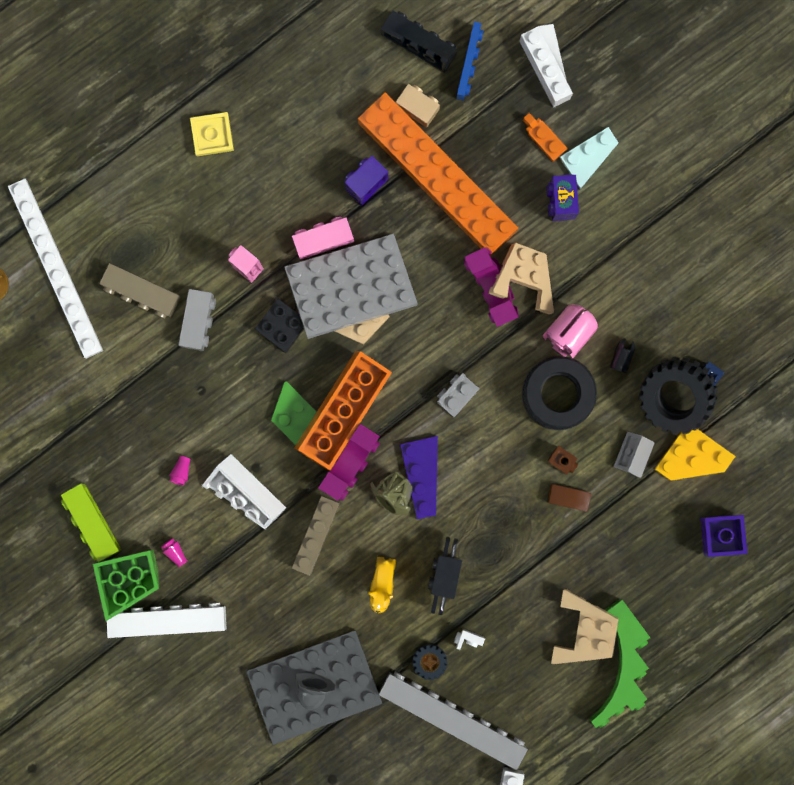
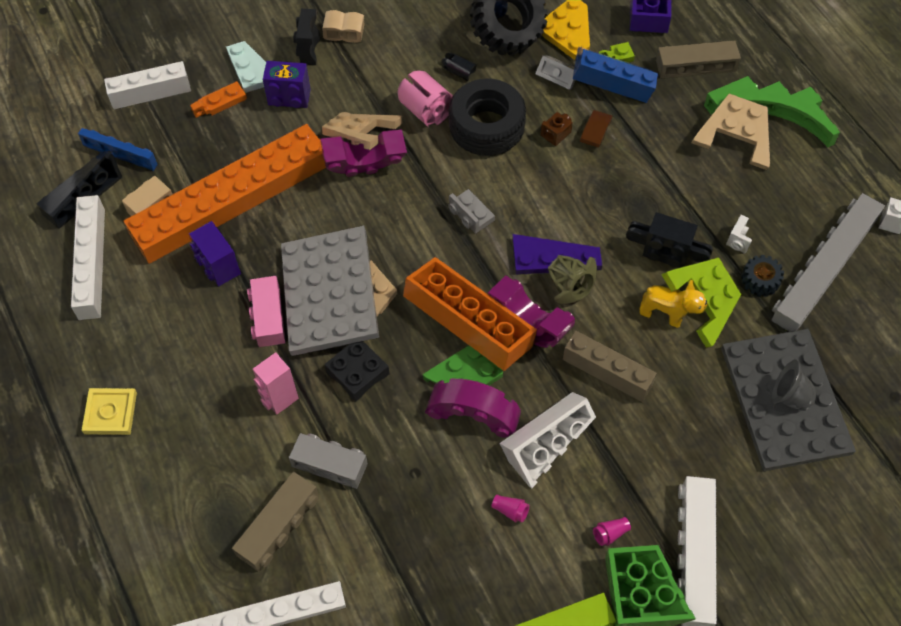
camera: 80 degrees left, 25 degrees down
none -> white brick [71,195,105,320]
none -> black brick [293,8,321,65]
none -> tan brick [322,10,364,43]
none -> magenta brick [425,378,521,438]
none -> blue slope [572,47,658,103]
none -> lime plate [599,42,635,63]
none -> dark tan brick [656,40,741,78]
none -> lime wing [661,258,741,348]

